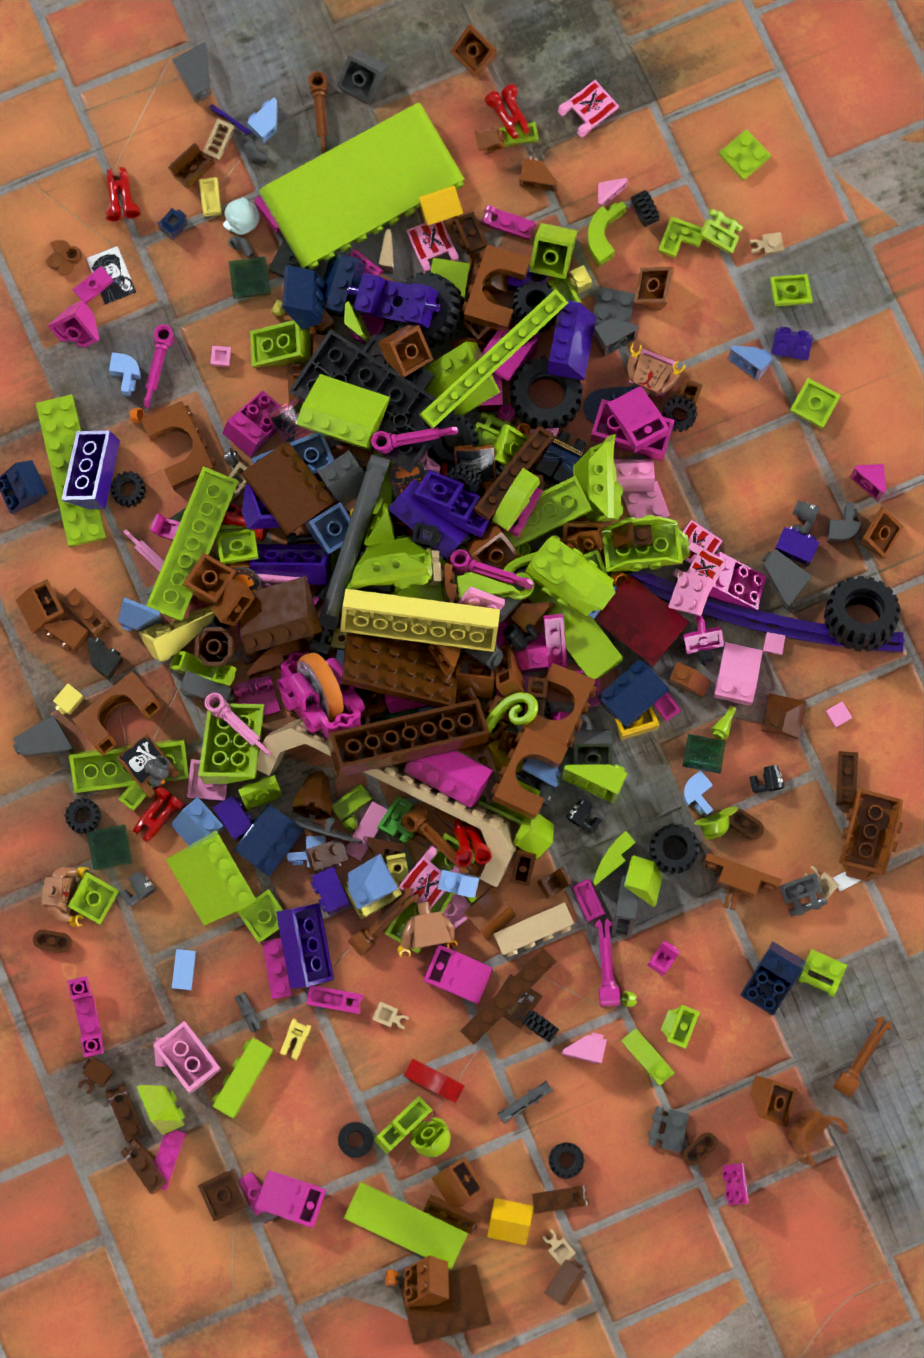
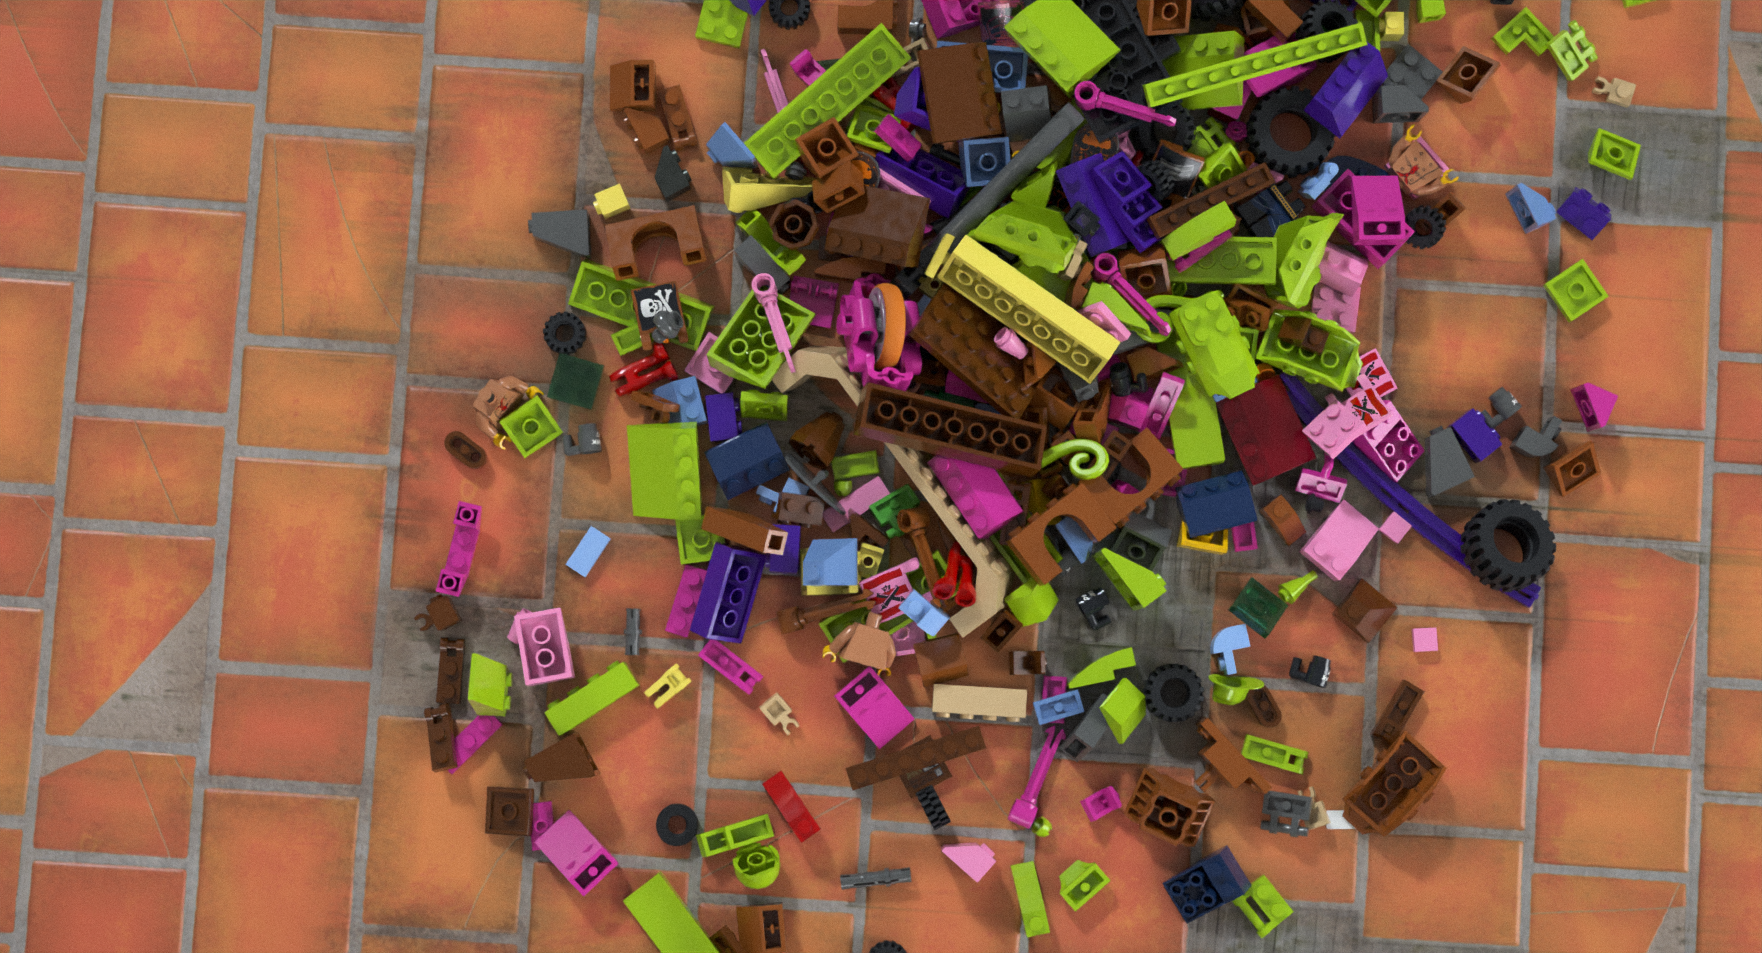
camera: 20 degrees right, 5 degrees up
none -> reddish brown slope [523,733,600,782]
none -> dark orange plate [630,391,680,423]
none -> dark orange slope [701,506,788,555]
none -> dark grey plate [785,161,807,180]
none -> dark pink plate [874,114,922,162]
none -> light yellow plate [924,233,955,279]
none -> bright pink cone [994,327,1028,360]
none -> medium blue plate [1032,689,1084,725]
none -> dark orange slope [1123,768,1215,847]
none -> lime plate [1241,734,1309,775]
none -> light blue plate [1297,162,1339,200]

